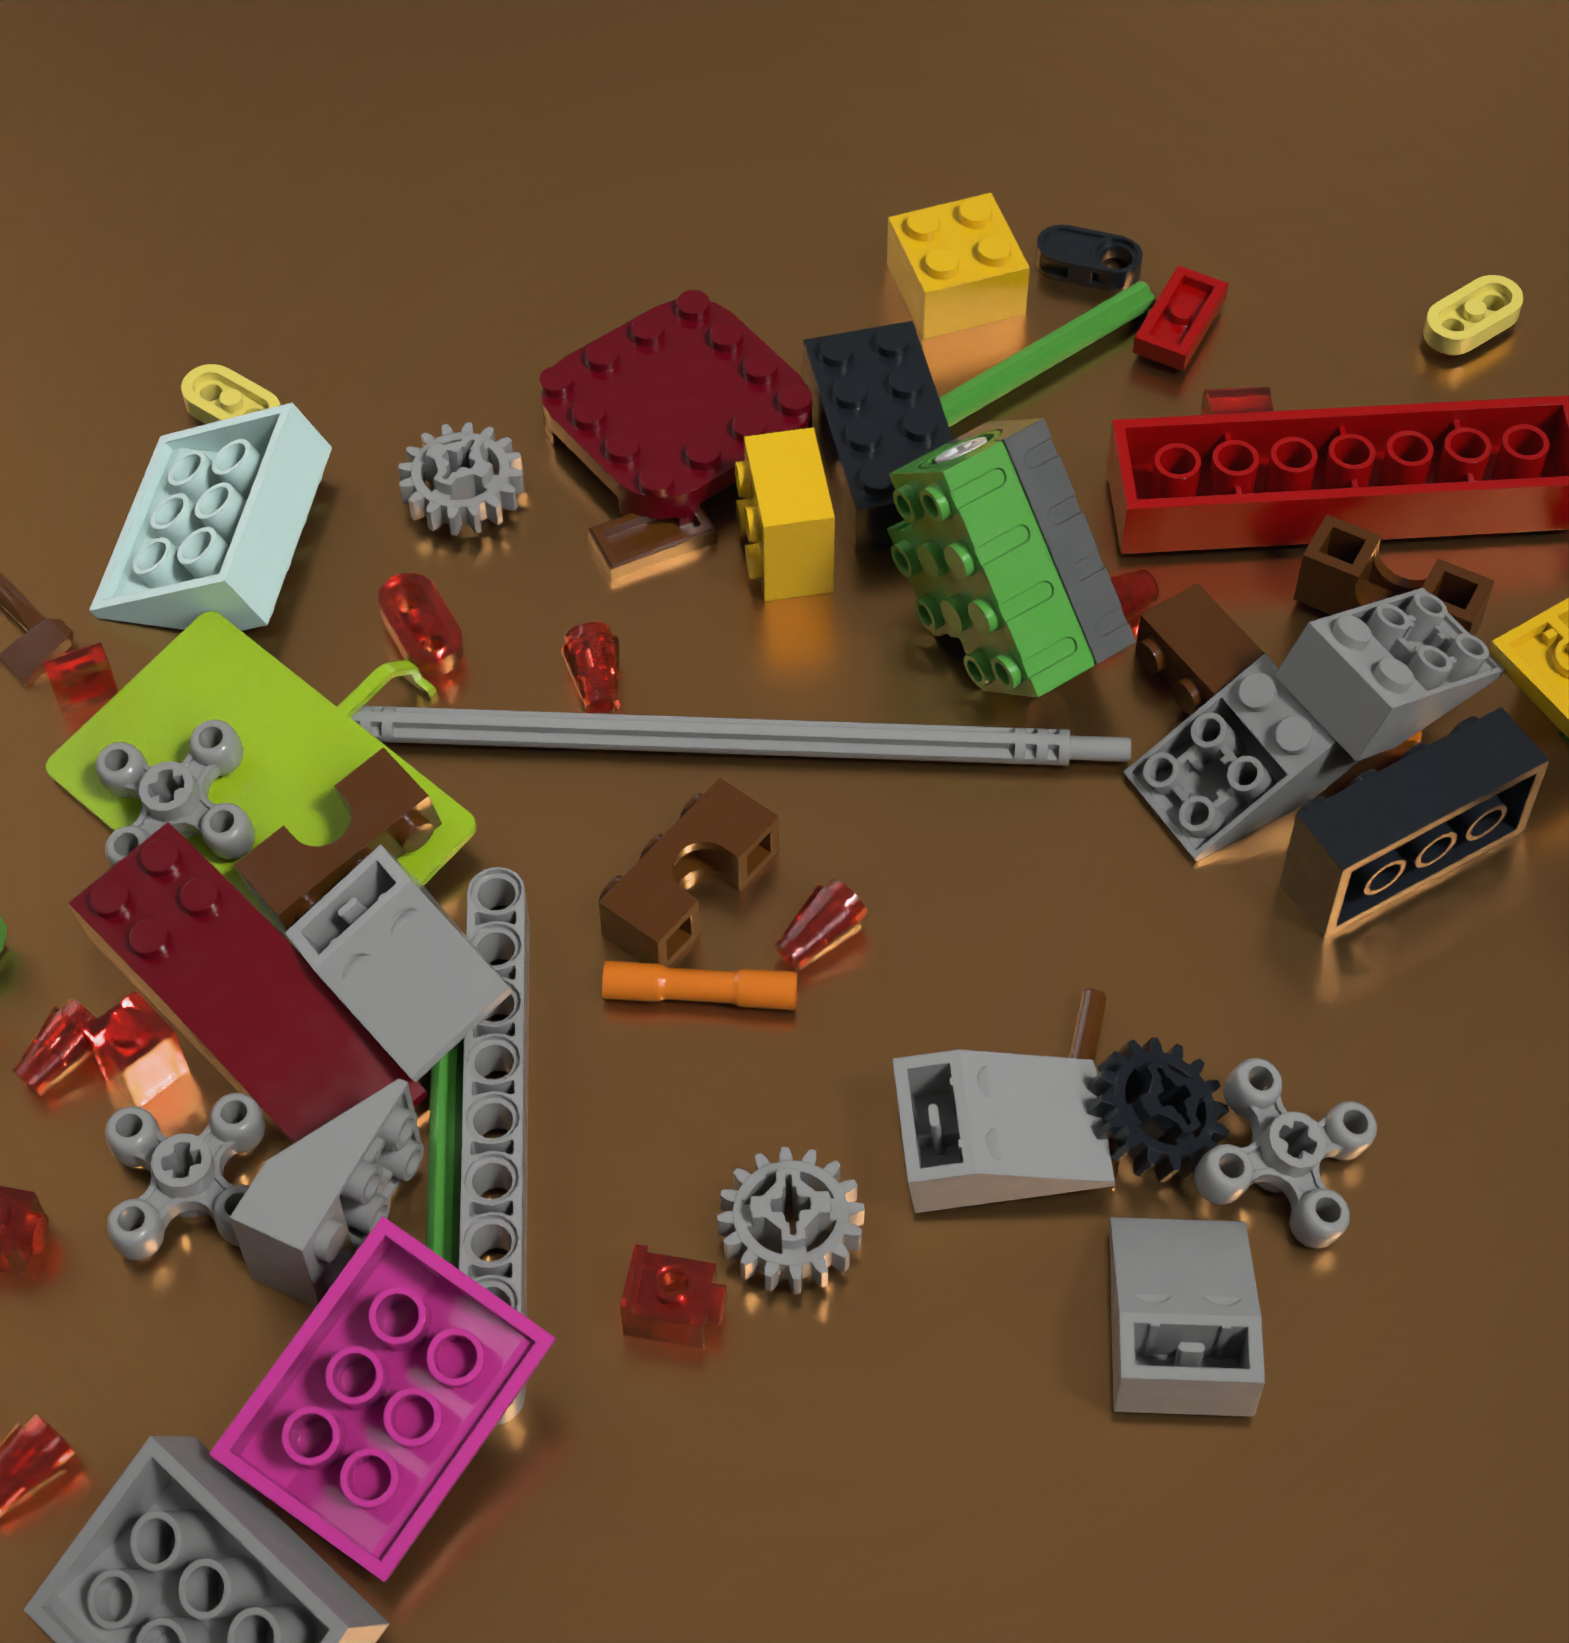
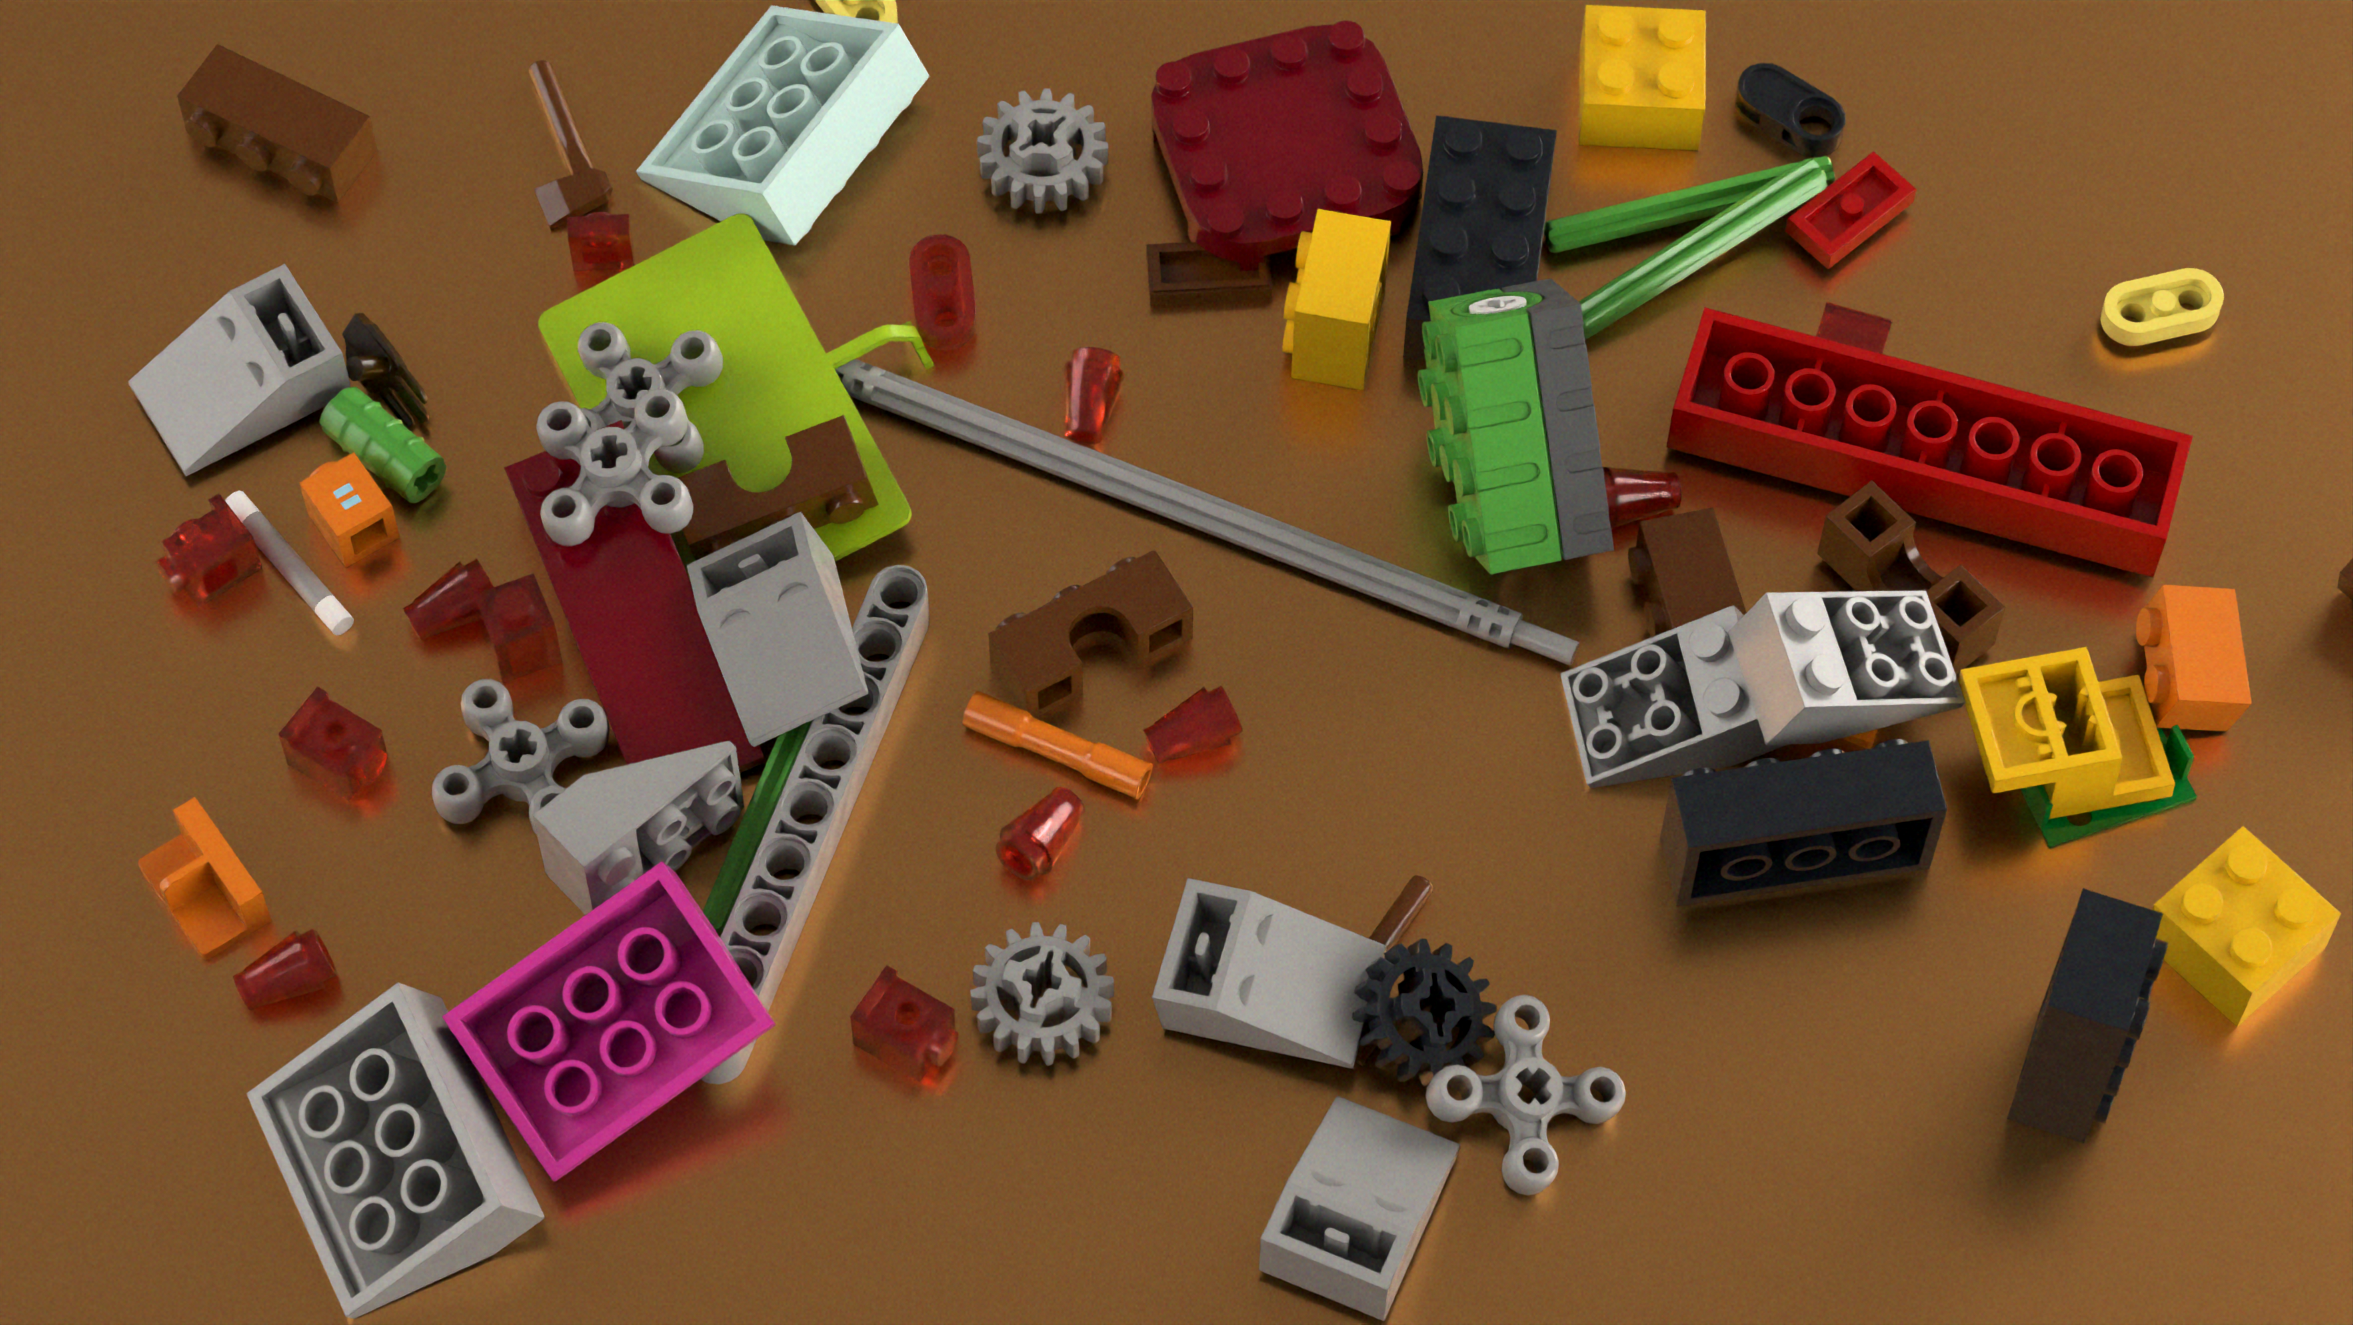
camera: 20 degrees right, 5 degrees up
none -> light grey gear [536,389,693,546]
none -> clear red cone [996,787,1085,880]
none -> bright green axle [1579,158,1827,339]

